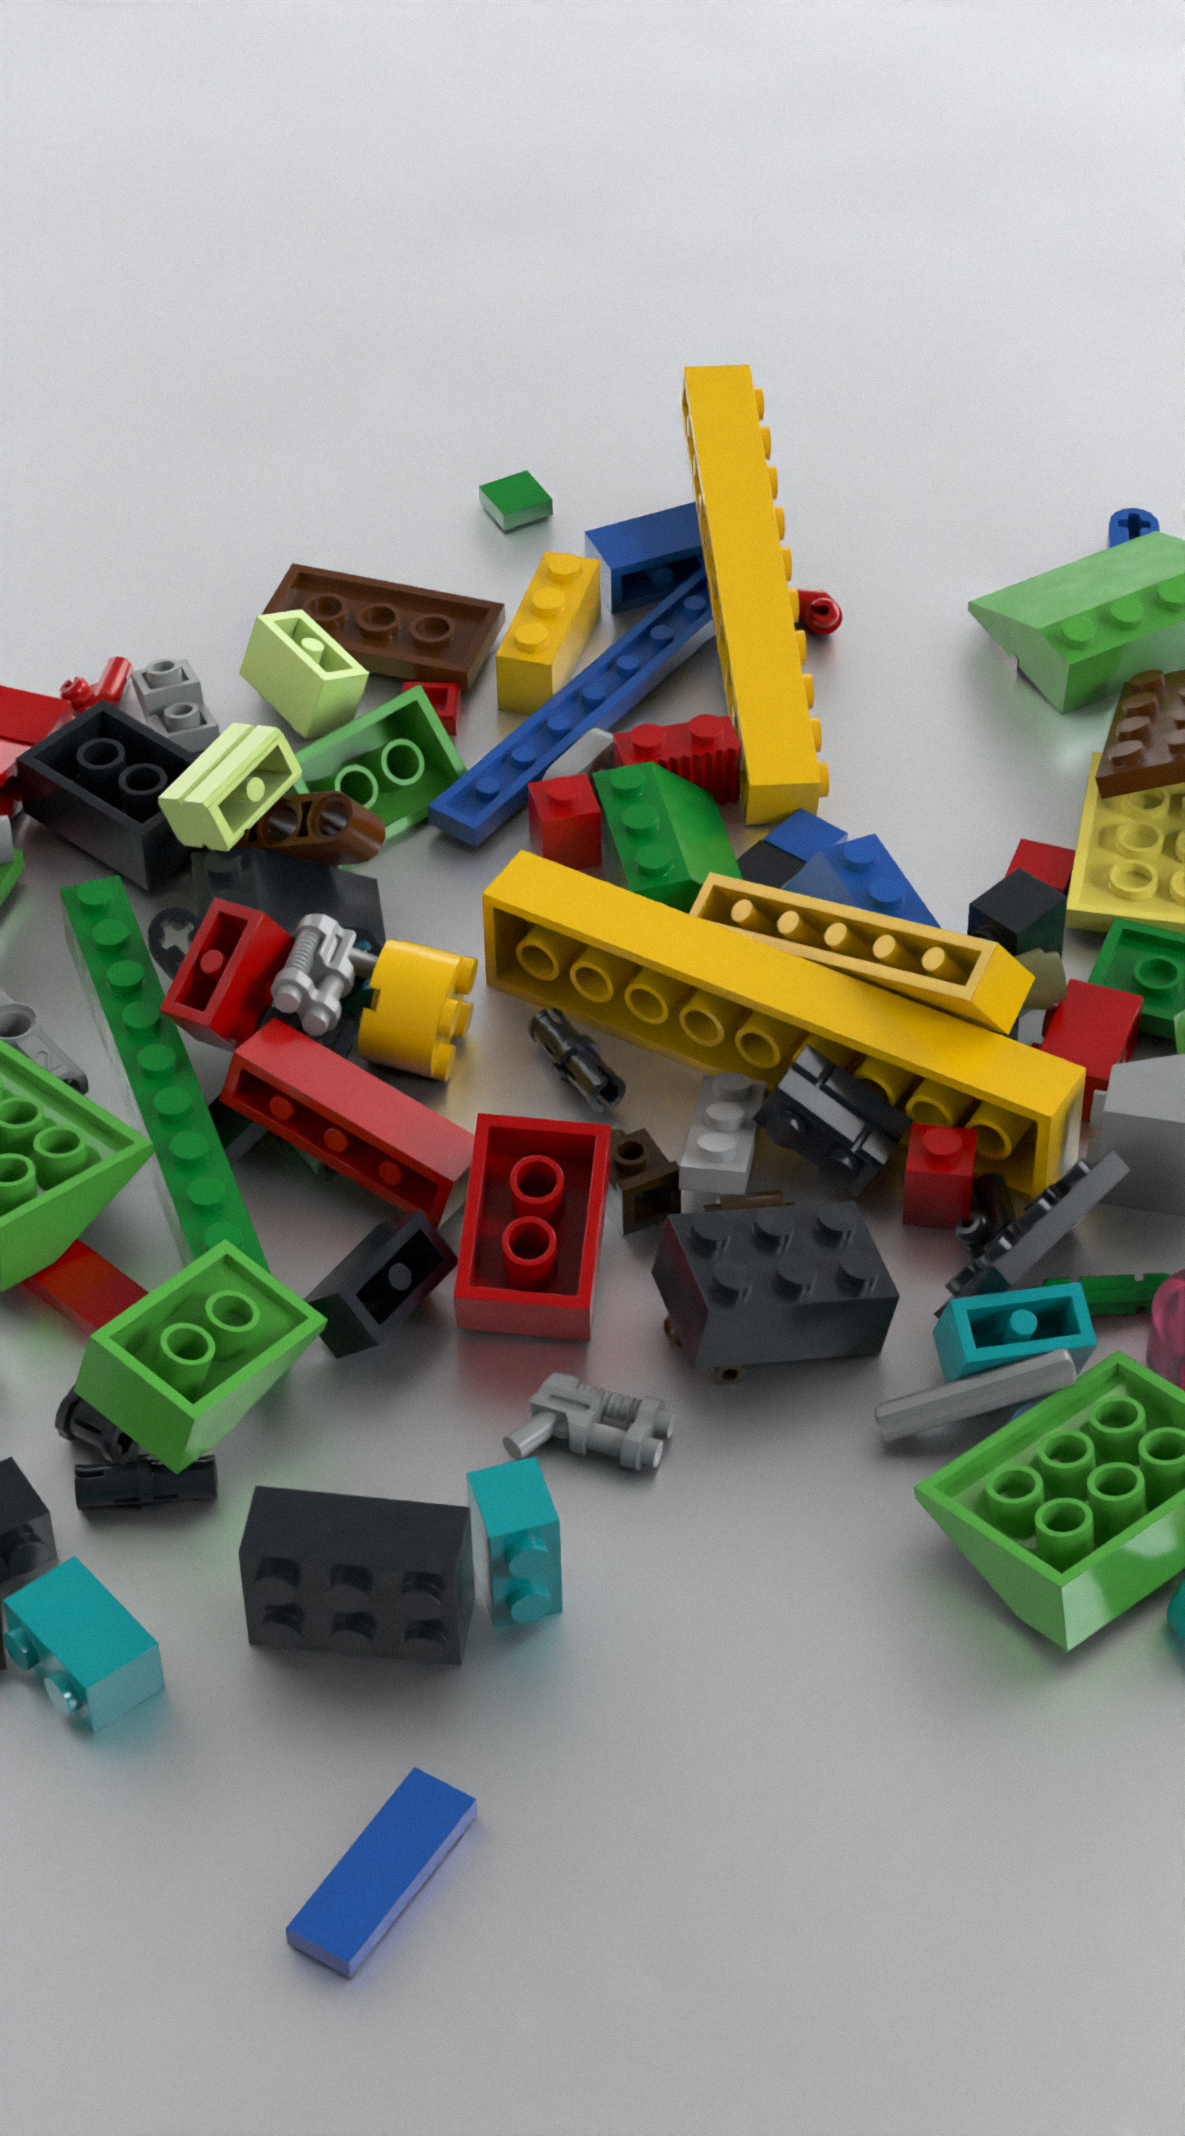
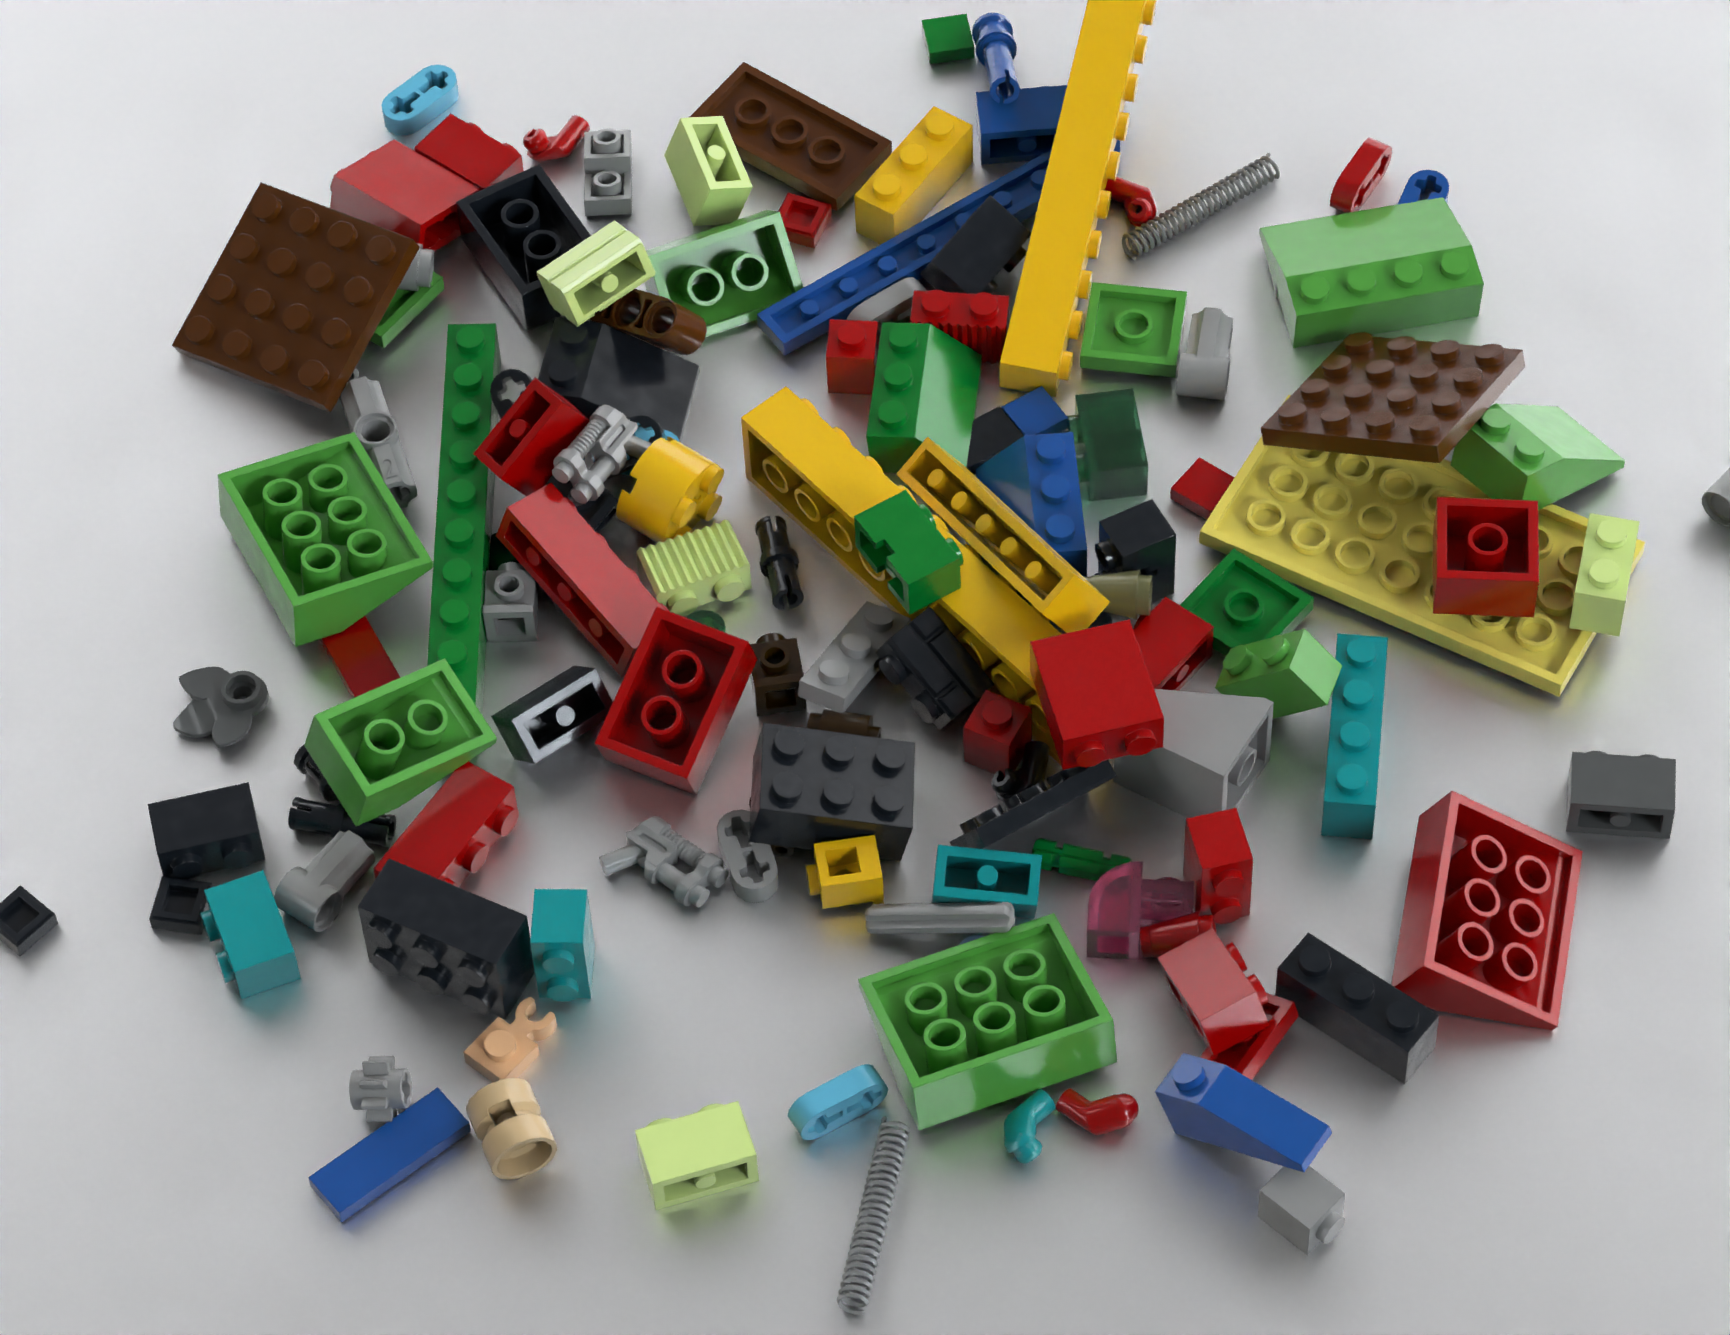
camera: 20 degrees right, 10 degrees up
none -> light grey piece [274,830,375,932]
none -> light grey gear [349,1056,412,1122]
none -> red brick [373,761,519,887]
none -> light nougat plate [463,997,557,1082]
none -> tan wheel [466,1078,557,1180]
none -> light grey brick [483,562,539,642]
none -> yellowish green brick [635,1101,759,1210]
none -> yellowish green brick [636,520,752,617]
none -> light grey beam [717,809,779,903]
none -> medium azure beam [788,1064,888,1140]
none -> yellow brick [806,835,884,909]
none -> light grey piece [837,1116,911,1315]
none -> green brick [854,490,964,615]
none -> black brick [920,195,1031,294]
none -> blue pin [972,13,1020,104]
none -> red brick [1030,619,1164,770]
none -> clear green brick [1067,388,1148,501]
none -> bright green plate [1080,282,1187,378]
none -> light grey piece [1122,153,1280,260]
none -> light grey piece [1176,307,1233,401]
none -> red beam [1330,137,1392,213]

